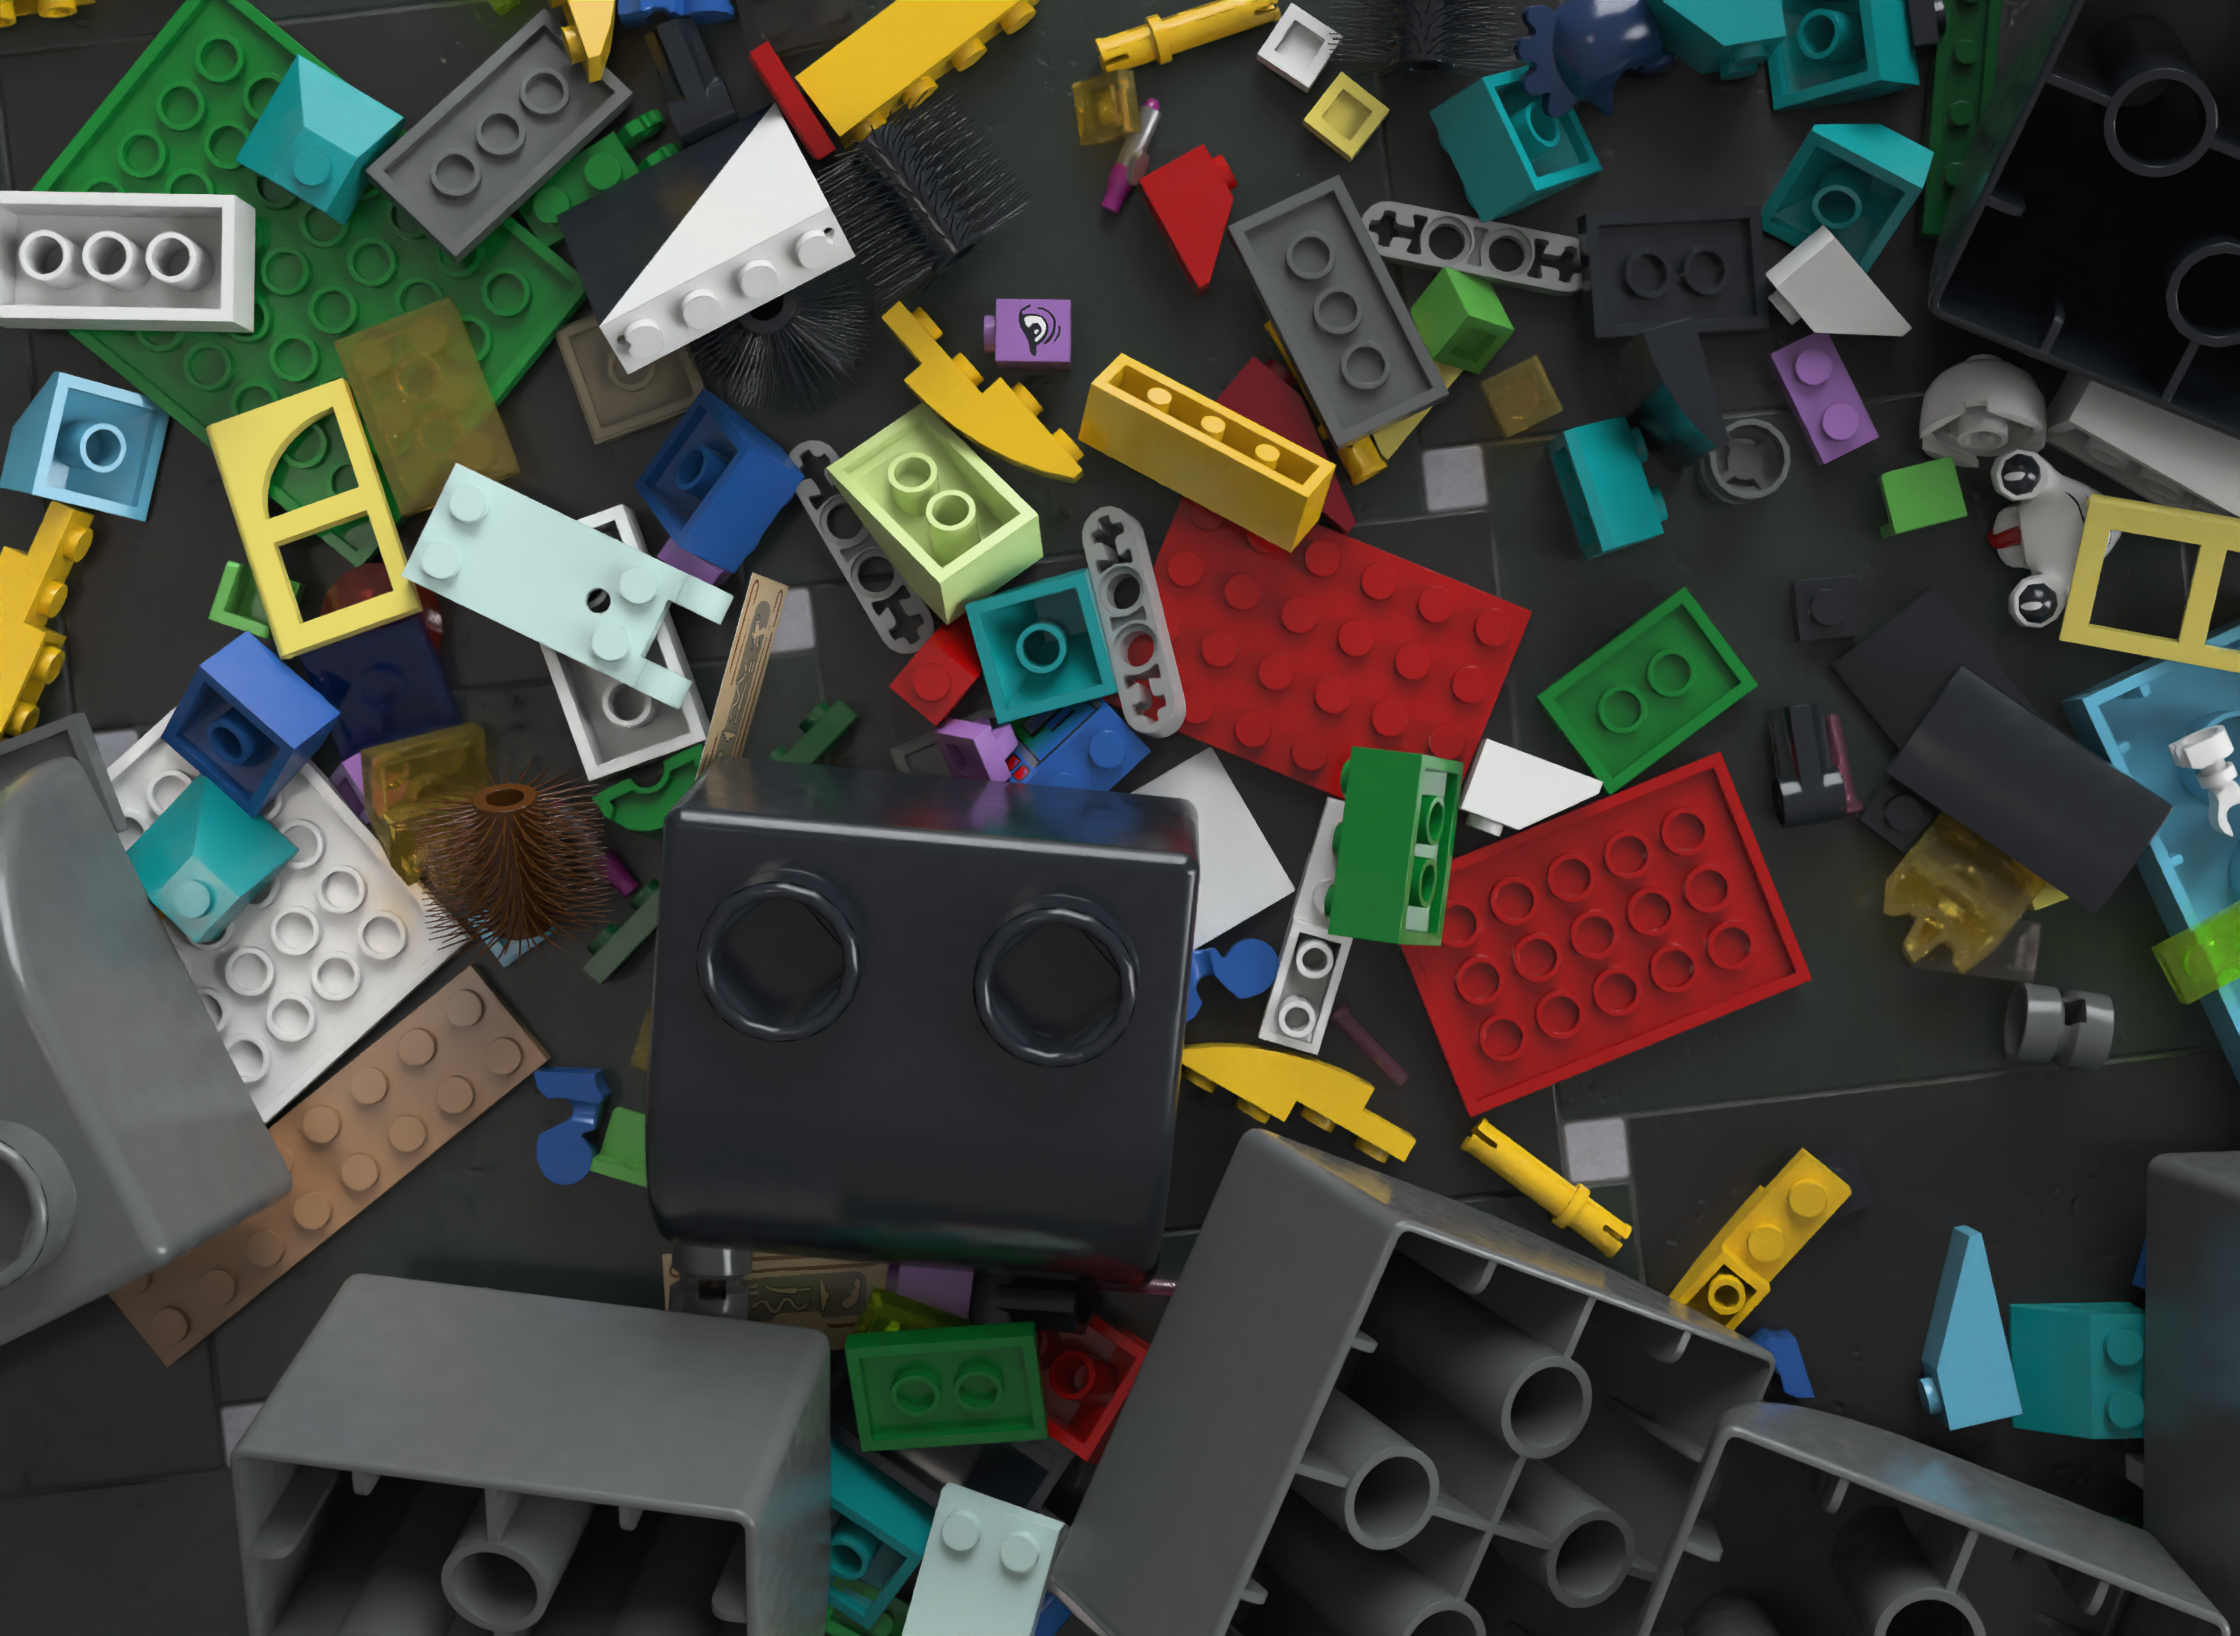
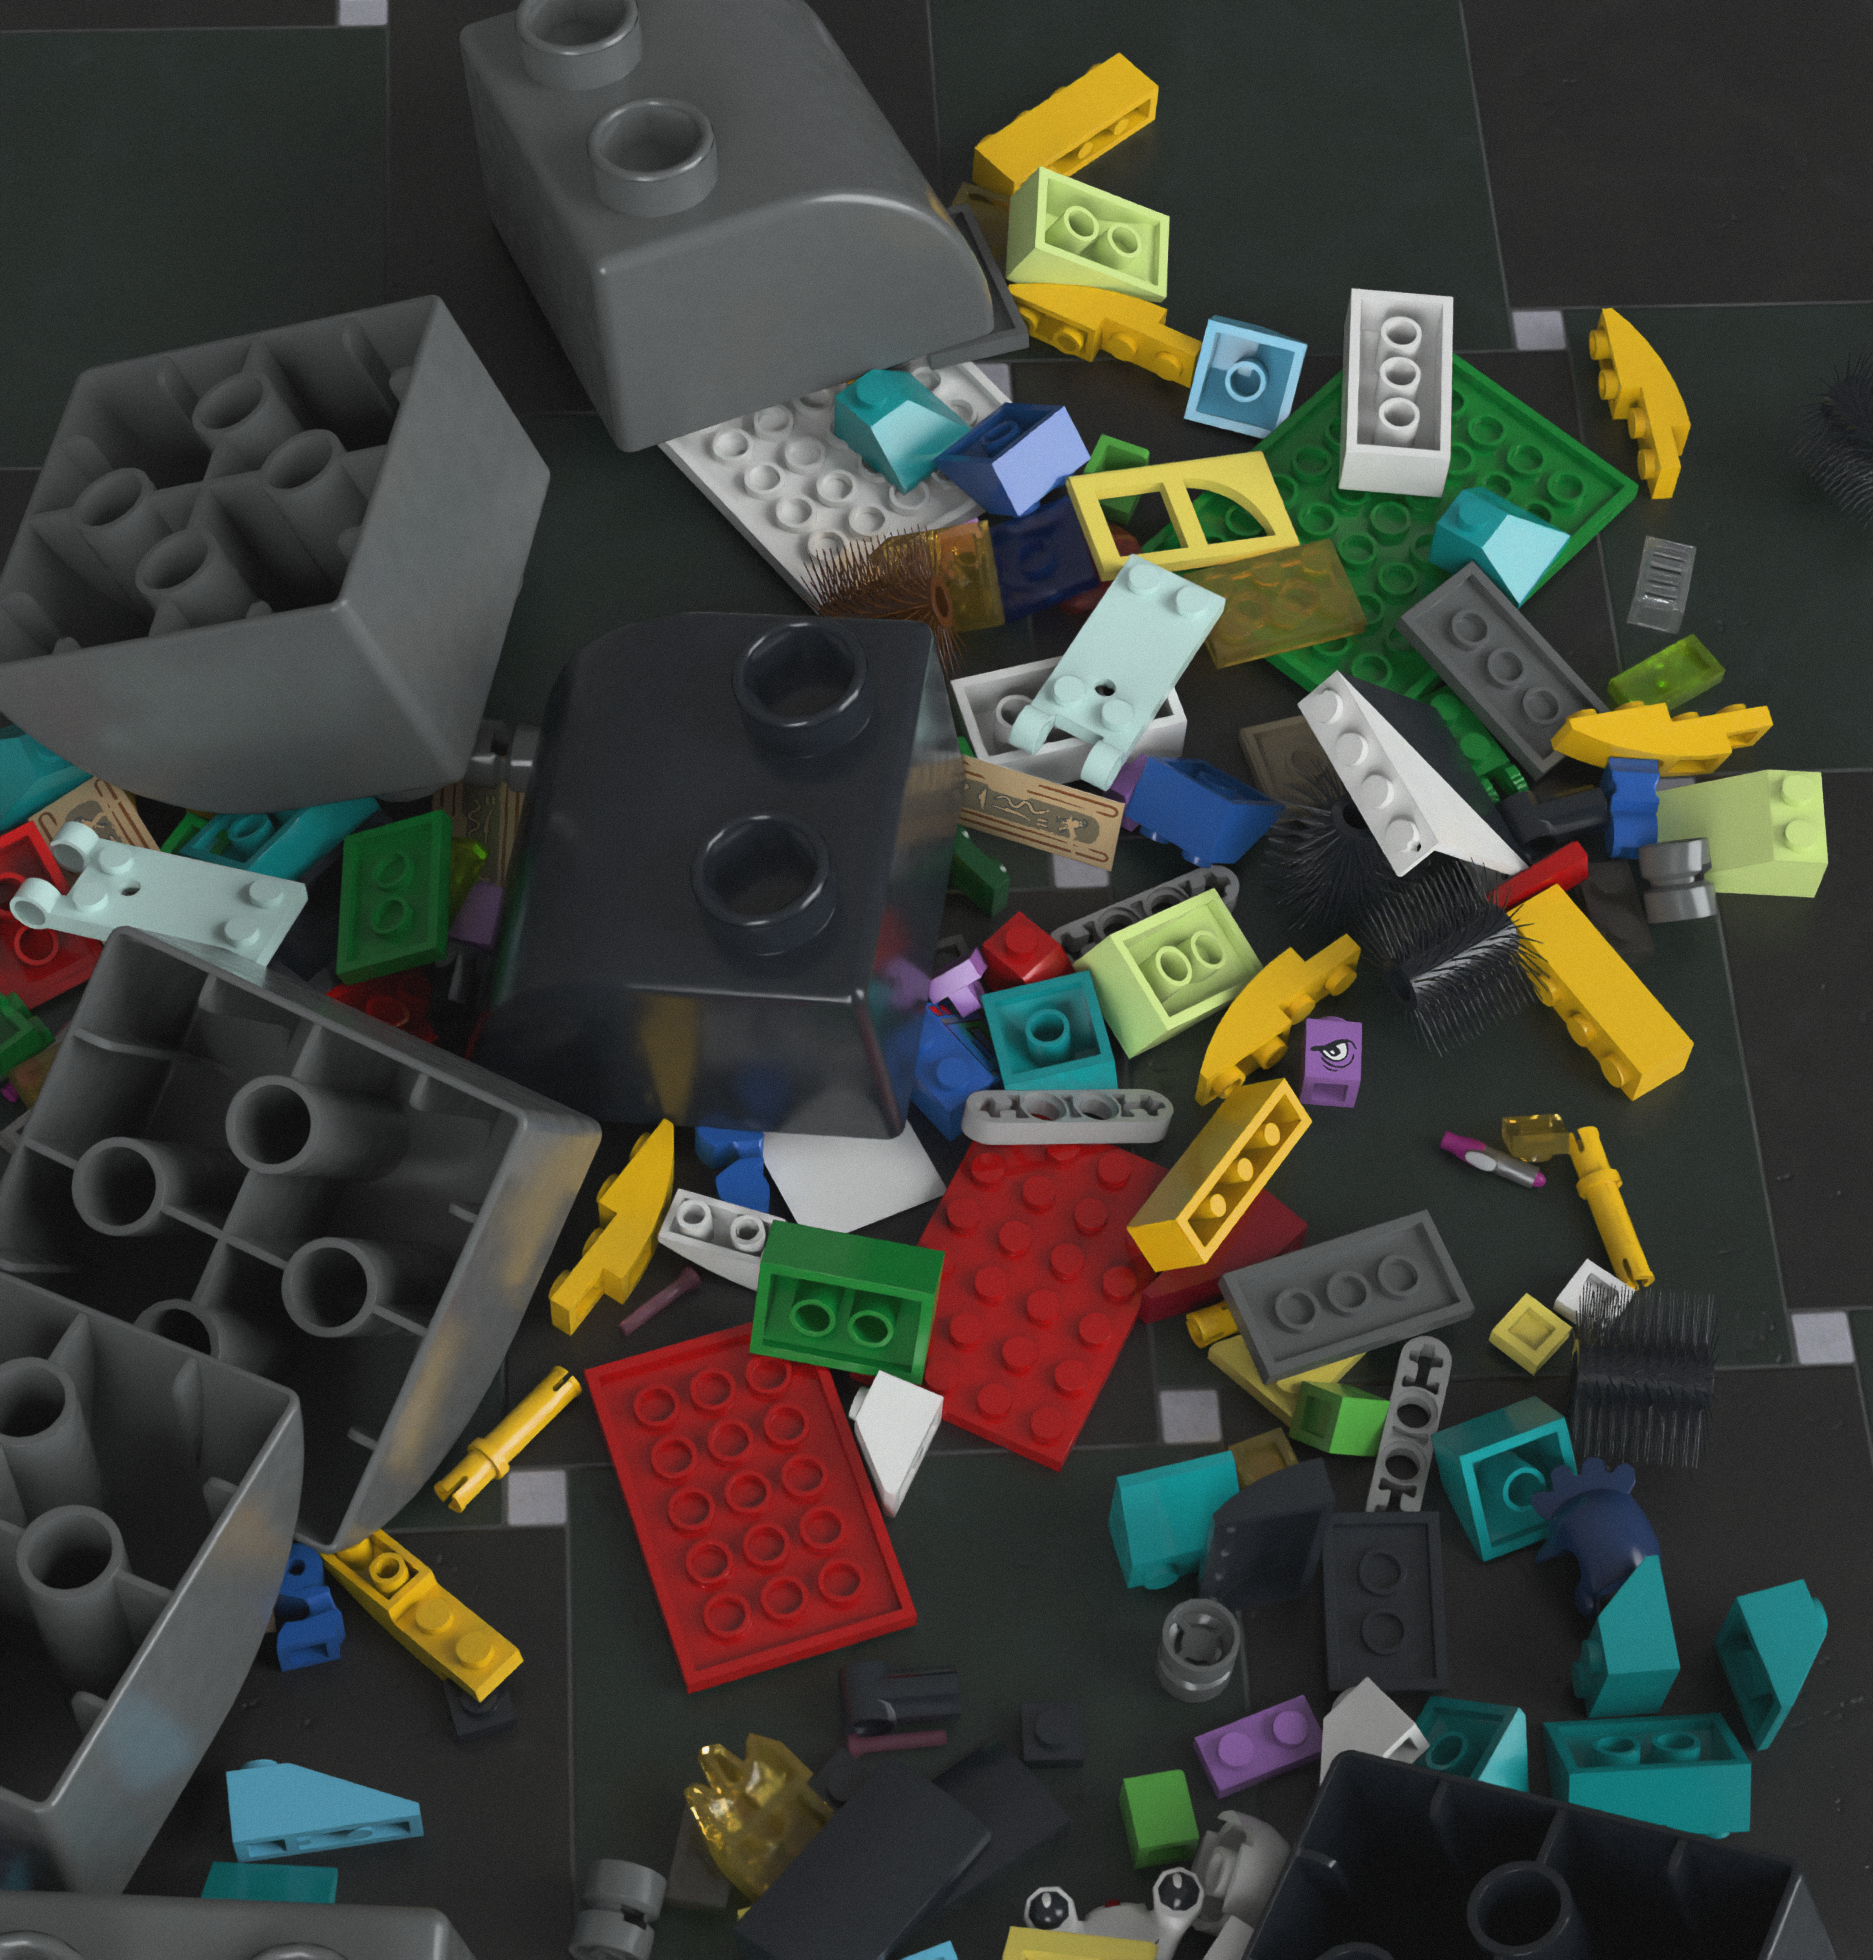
camera: 90 degrees right, 30 degrees down
medium nougat plate [108,964,552,1368] -> none
red slope [1138,144,1238,298] -> none
green plate [1534,587,1758,795] -> none

